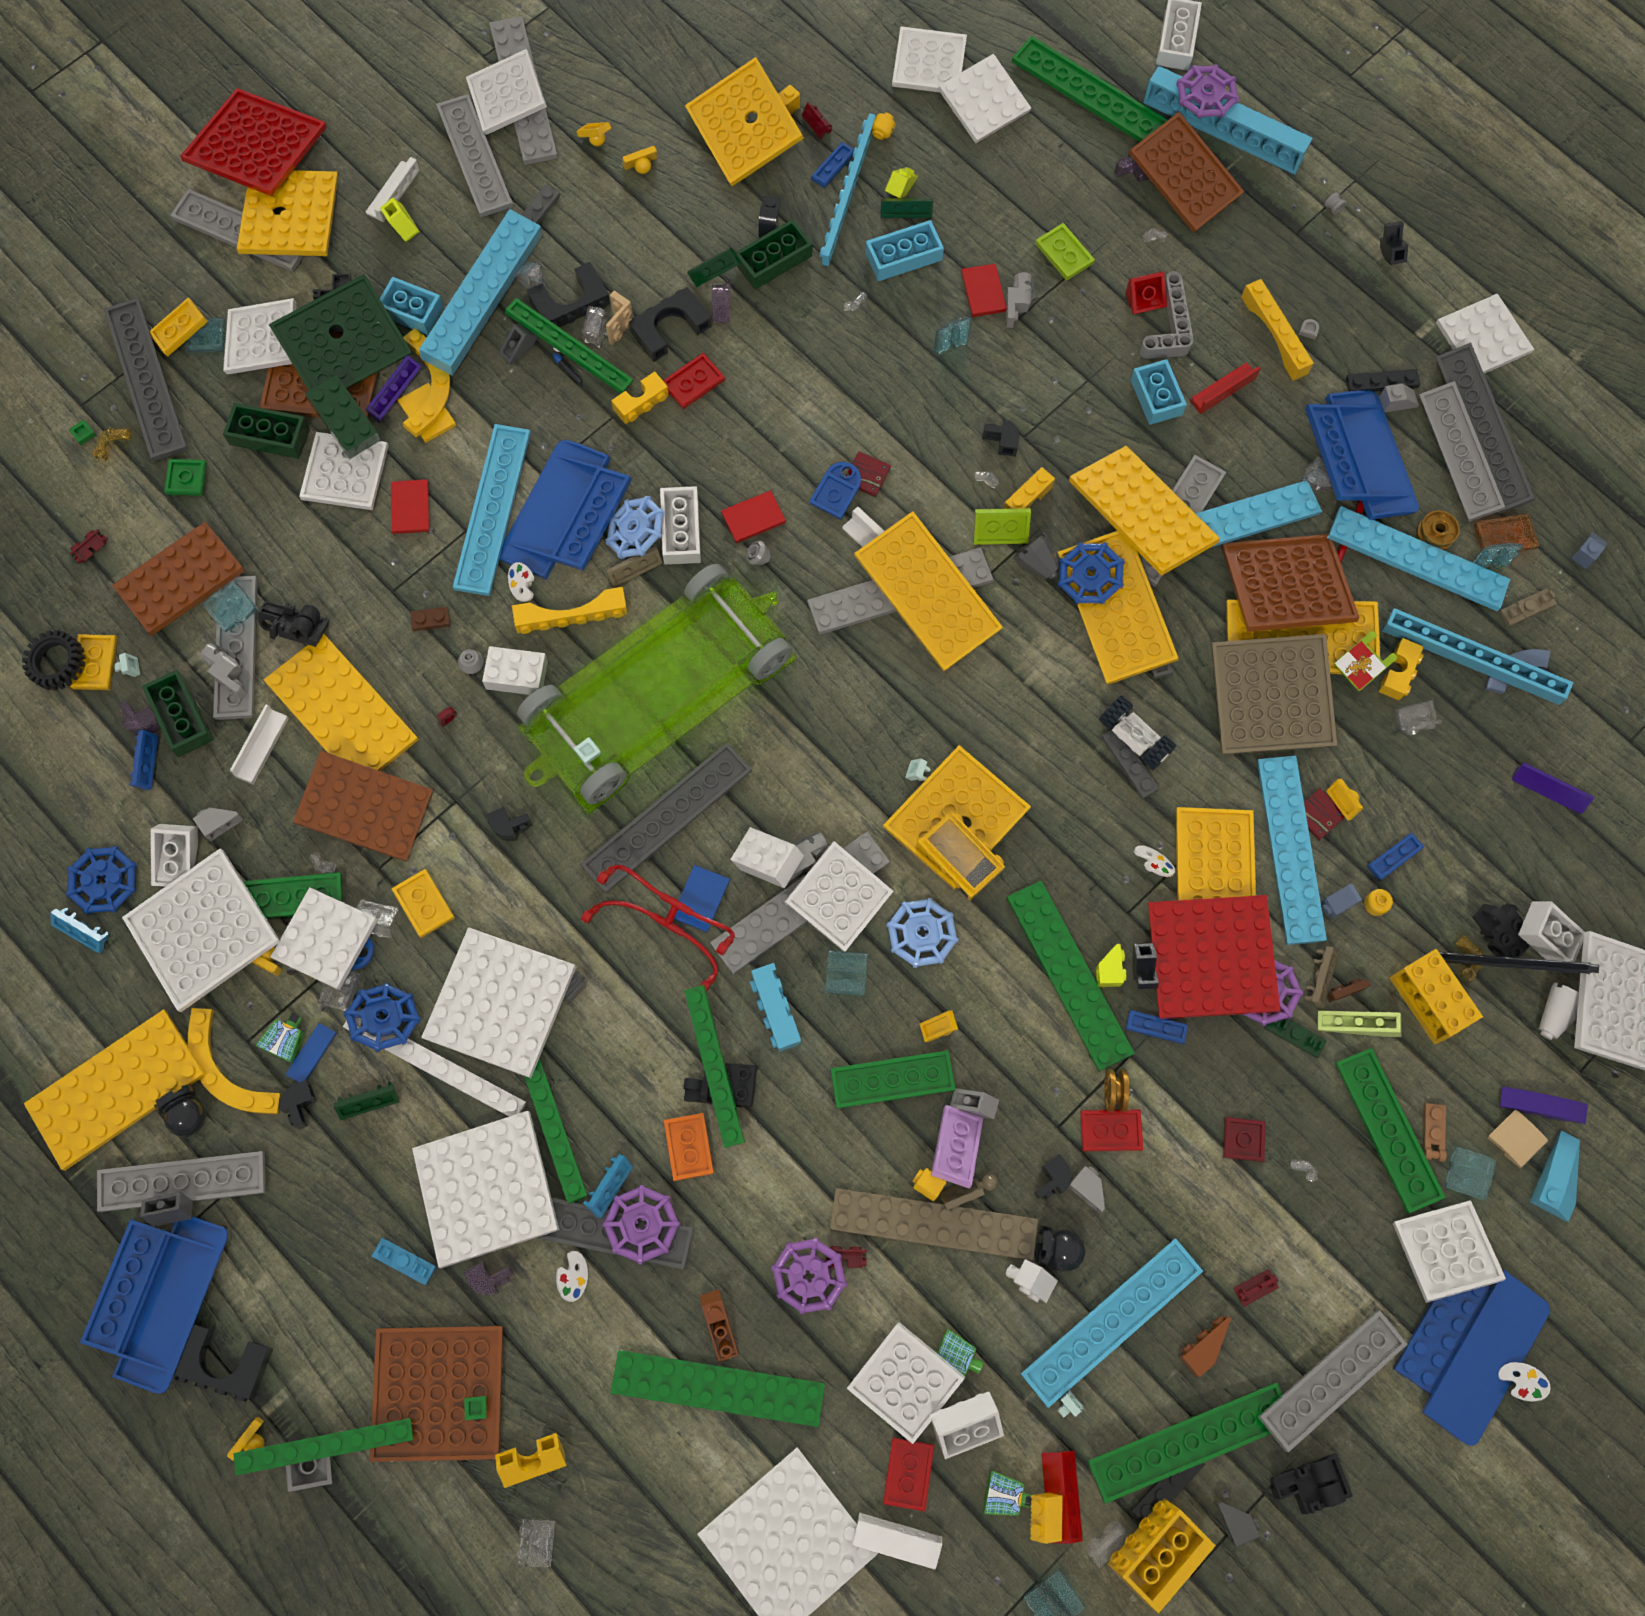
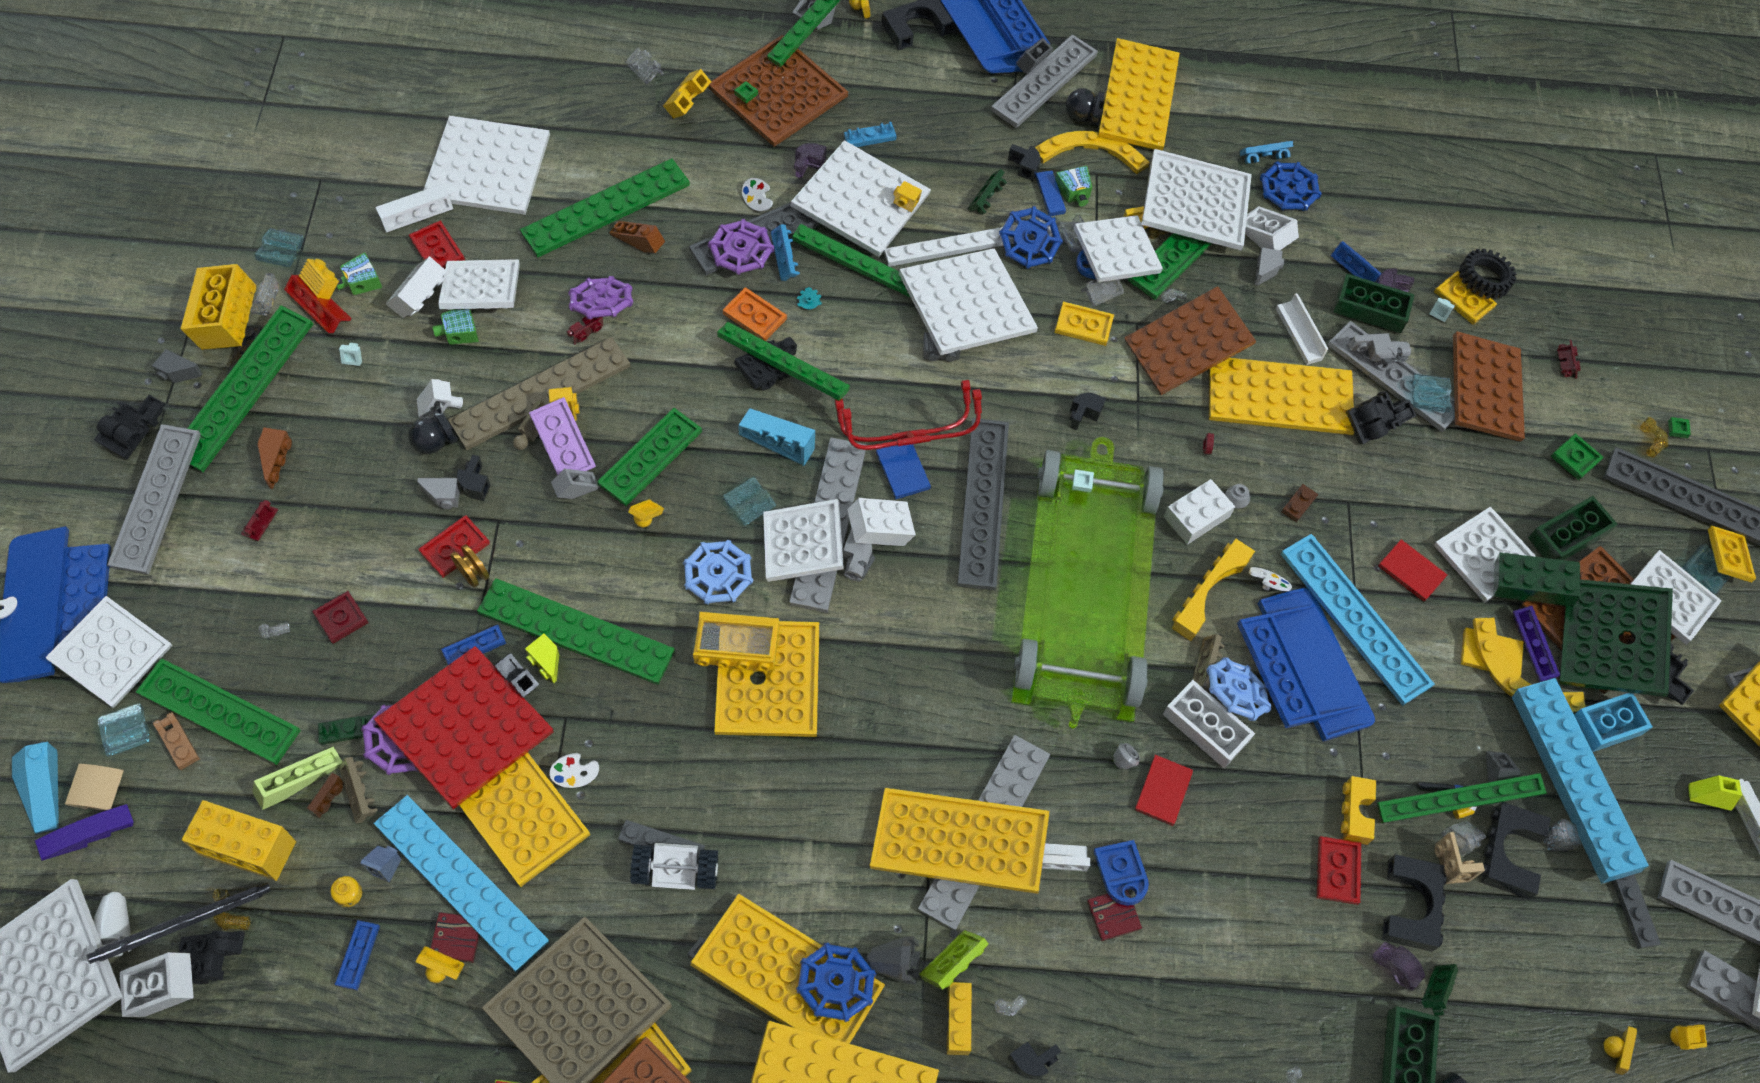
camera: 135 degrees right, 10 degrees down
light aqua tile [905,758,930,781] -> none
medium azure plate [1020,1238,1203,1408] -> none
none -> teal piece [797,287,822,310]
none -> yellow brick [893,181,922,212]

